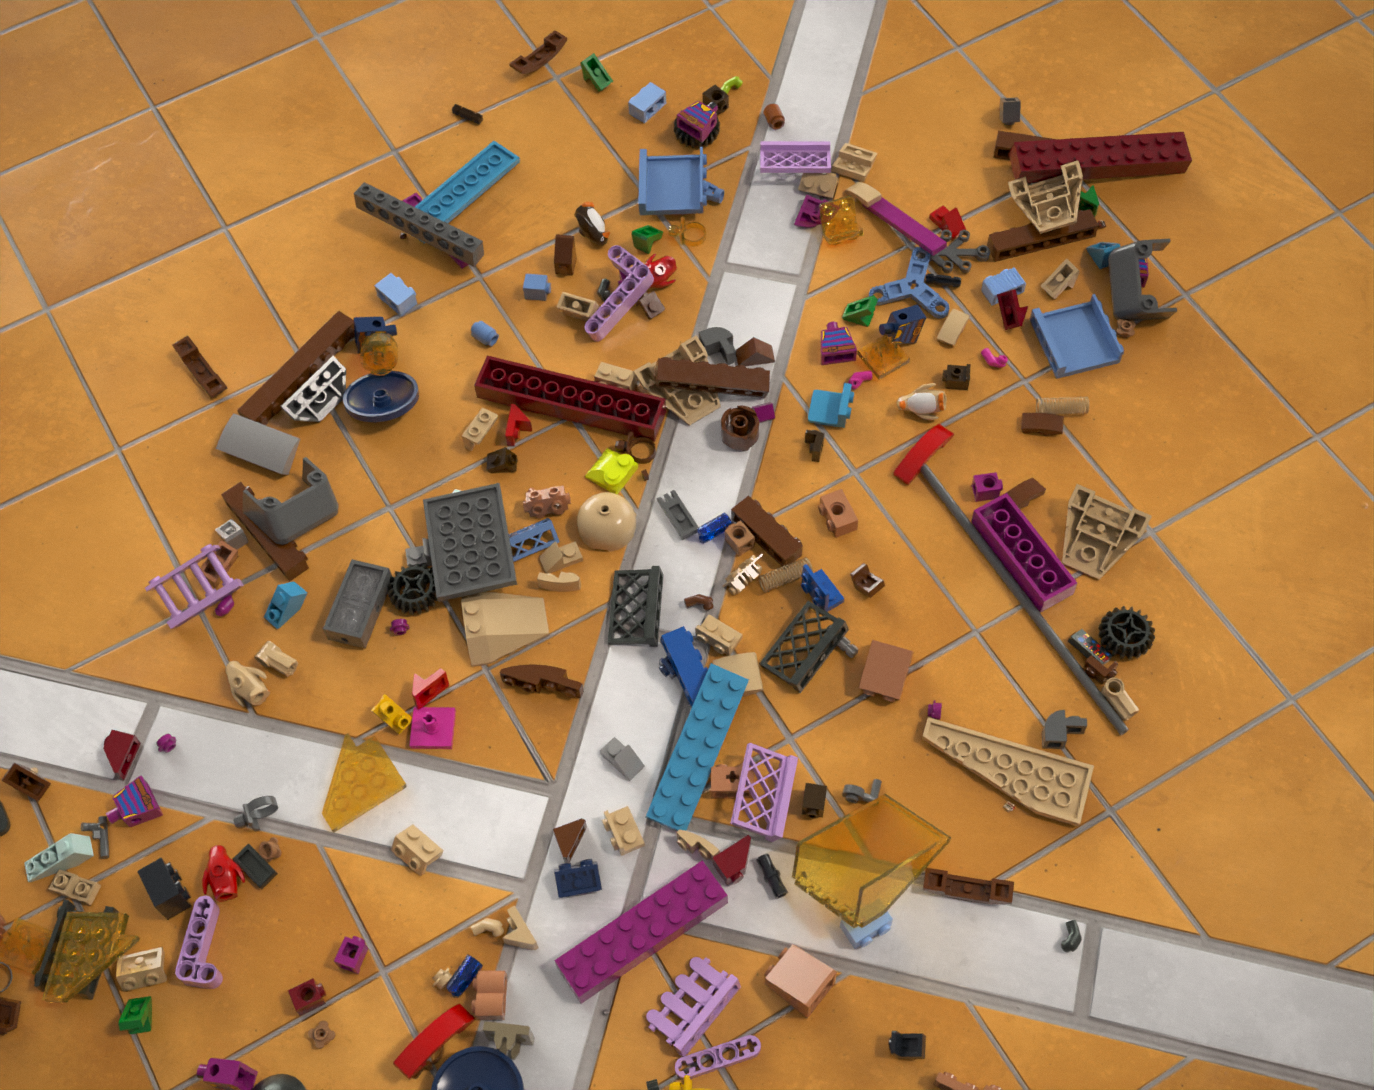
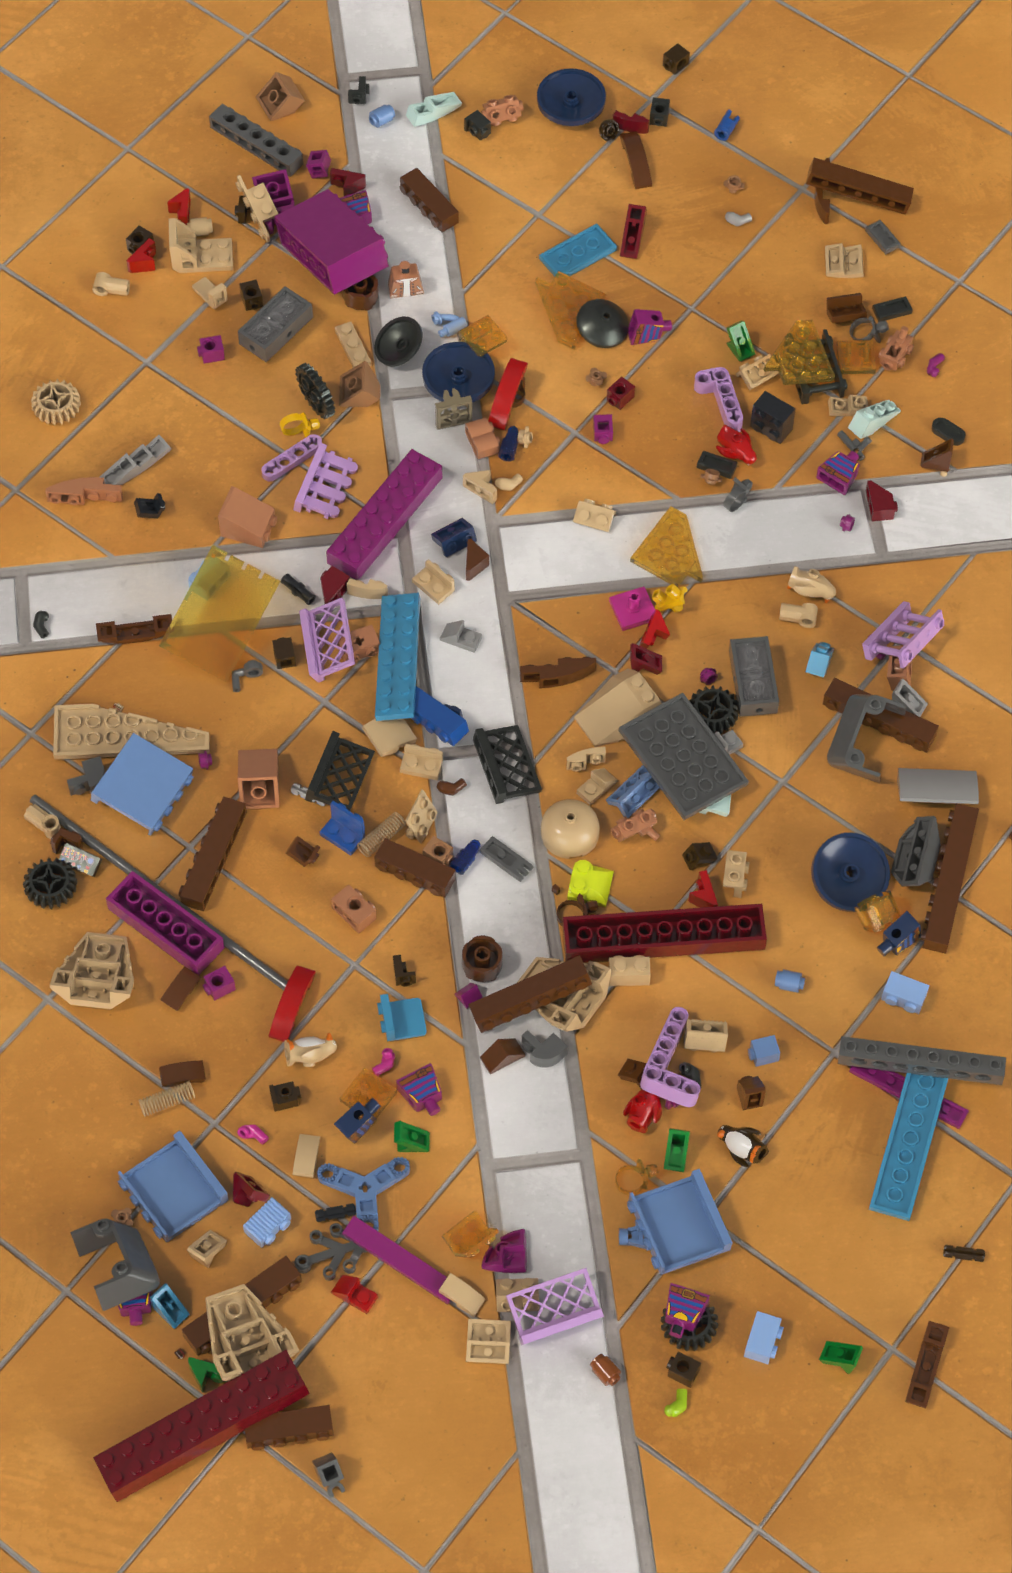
camera: 155 degrees right, 0 degrees up
none -> medium blue panel [91,733,194,836]
none -> reddish brown brick [179,796,247,912]
none -> dark red slope [630,643,662,675]

